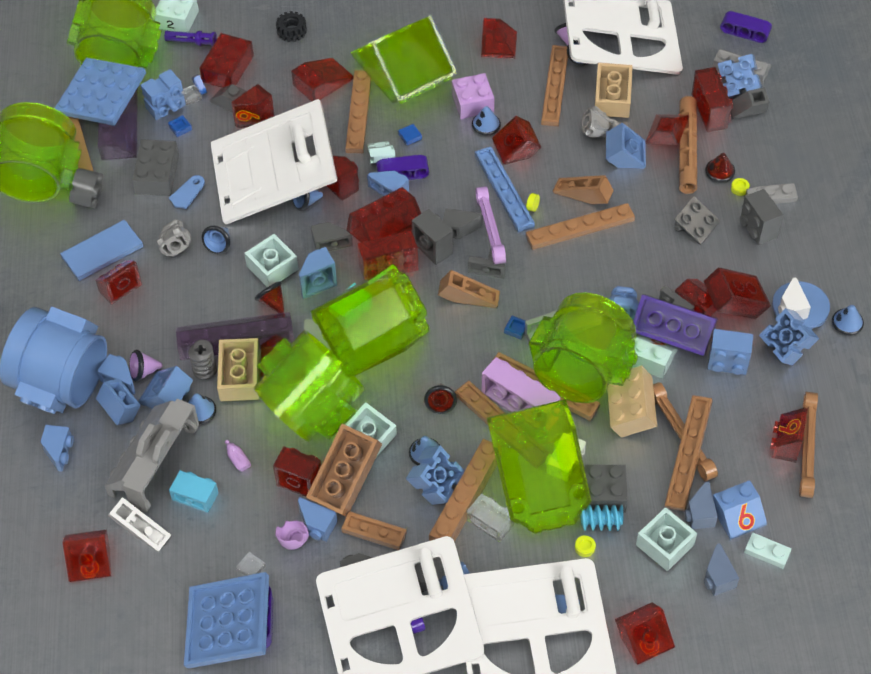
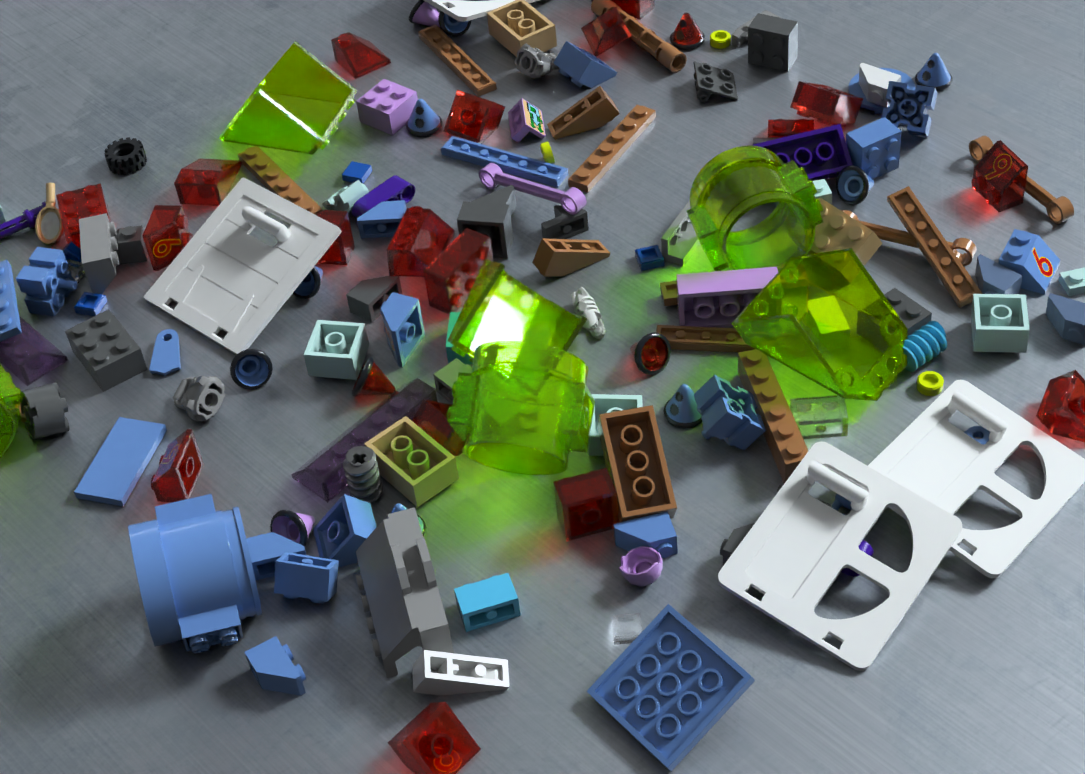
camera: 35 degrees left, 10 degrees down
lavender piece [225,440,251,472] -> none
medium nougat plate [341,511,407,550] -> none
none -> tan piece [35,183,64,245]
none -> light grey slope [79,213,119,294]
none -> lavender panel [508,98,546,143]
none -> white hinge [571,287,606,339]
none -> medium blue hat [836,165,874,205]

